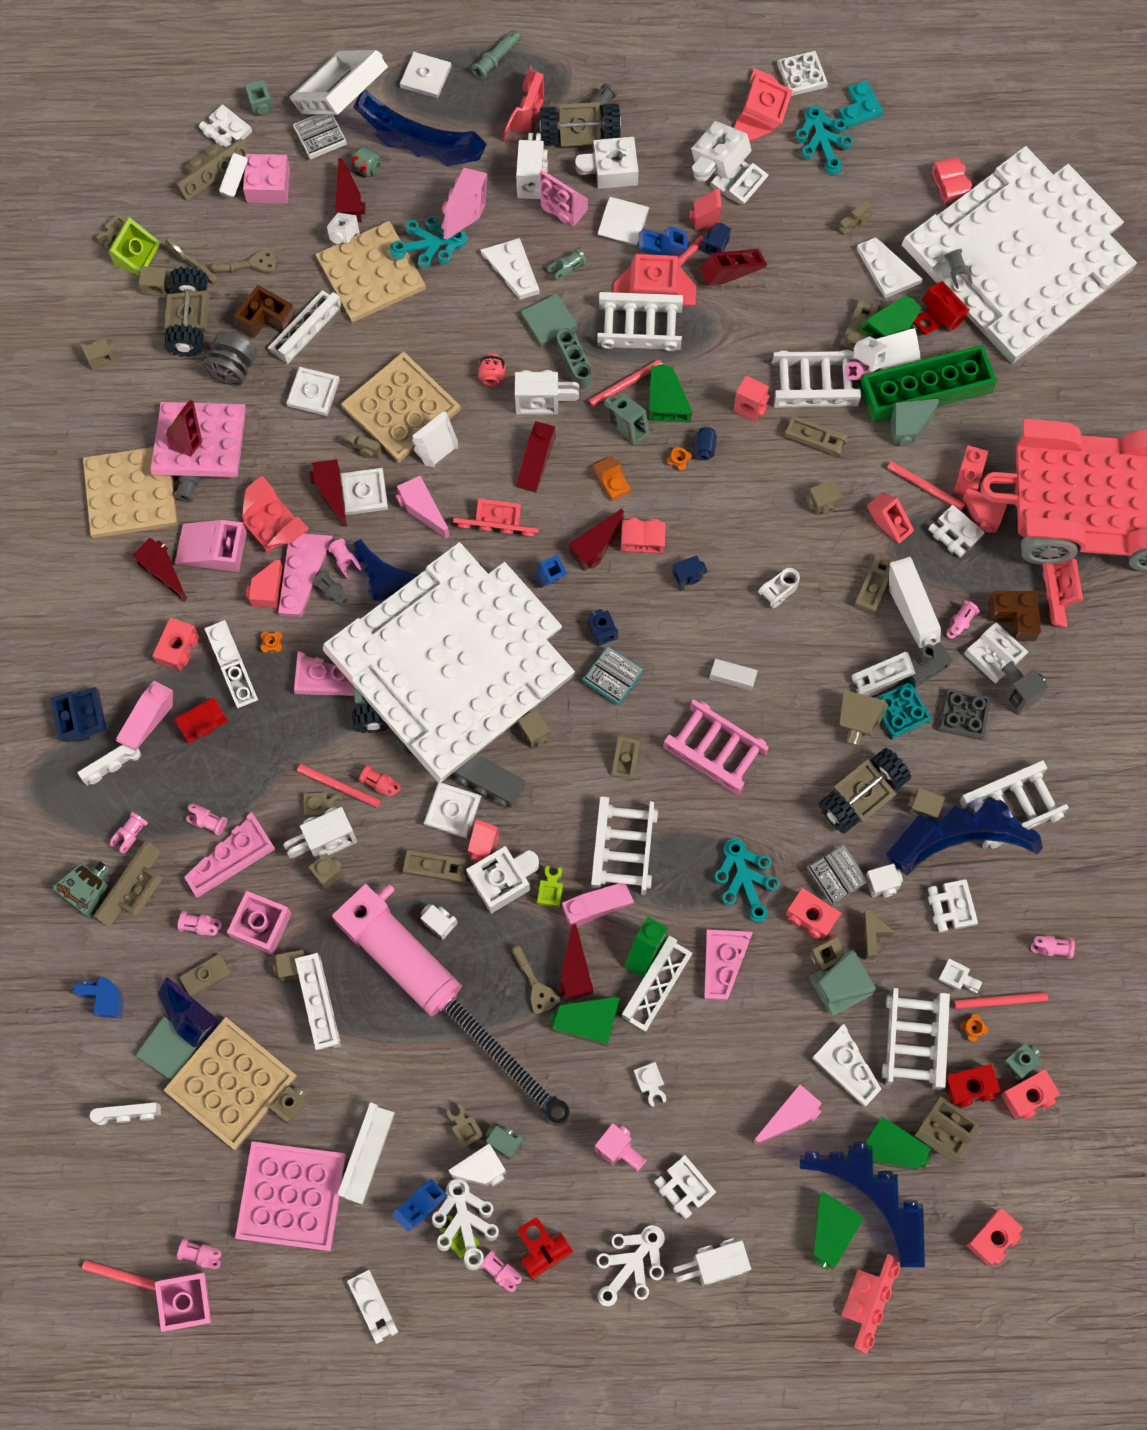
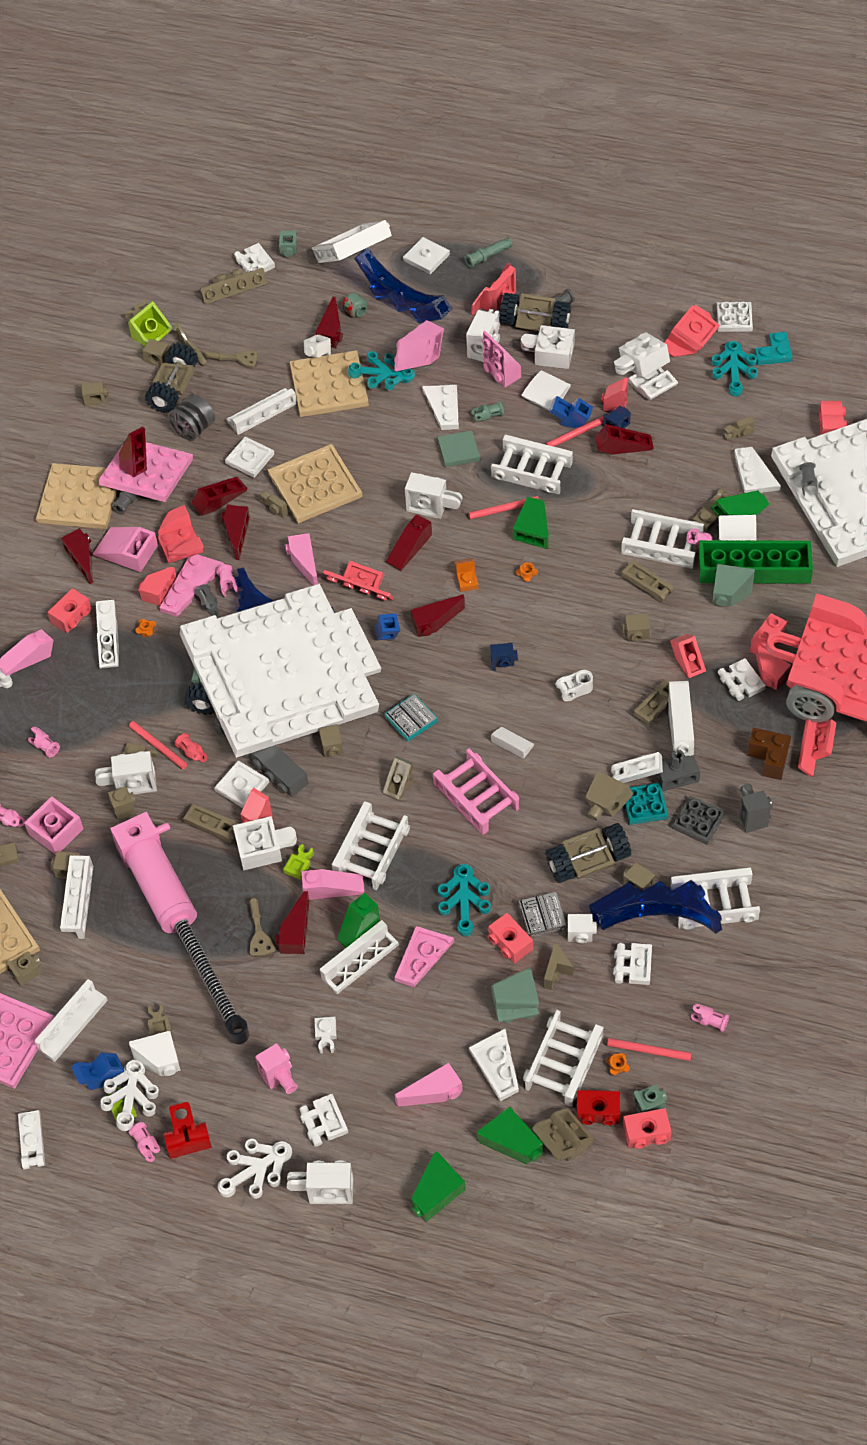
camera: 20 degrees right, 15 degrees down
red piece [175,697,228,744] -> none
bright pink wing [184,812,275,898] -> none
white slope [219,153,248,197] -> none
reddish brown brick [234,284,295,338] -> none
bright pink brick [243,154,290,204] -> none
tile [293,114,347,159] -> none
bright pink wing [294,651,354,696] -> none
white plate [340,468,388,515] -> none
white slope [412,411,458,468] -> none
white brick [420,904,458,941] -> none
coral head [478,353,506,387] -> none
sand green brick [485,1124,524,1160] -> none
green slope [550,997,620,1047] -> none
sand green beam [557,327,592,389] -> none
dark blue brick [588,609,618,646] -> none
sand green torso [604,394,649,445] -> none
coral piece [613,254,696,306] -> none
coral brick [621,518,666,554] -> none
dark blue brick [694,427,717,461] -> none
coral brick [733,376,770,422] -> none
clear blue arch [800,1141,925,1267] -> none
dark tan brick [809,934,846,970] -> none
coral bracket [841,1254,900,1354] -> none
white brick [853,336,889,371] -> none
coral bar [887,461,965,511] -> none
red piece [913,281,970,335] -> none
white plate [938,959,982,994] -> none
bright pink piece [946,600,980,639] -> none
white slope [964,622,1028,684] -> none
coral brick [966,1208,1024,1266] -> none
none -> dark red slope [191,476,248,516]

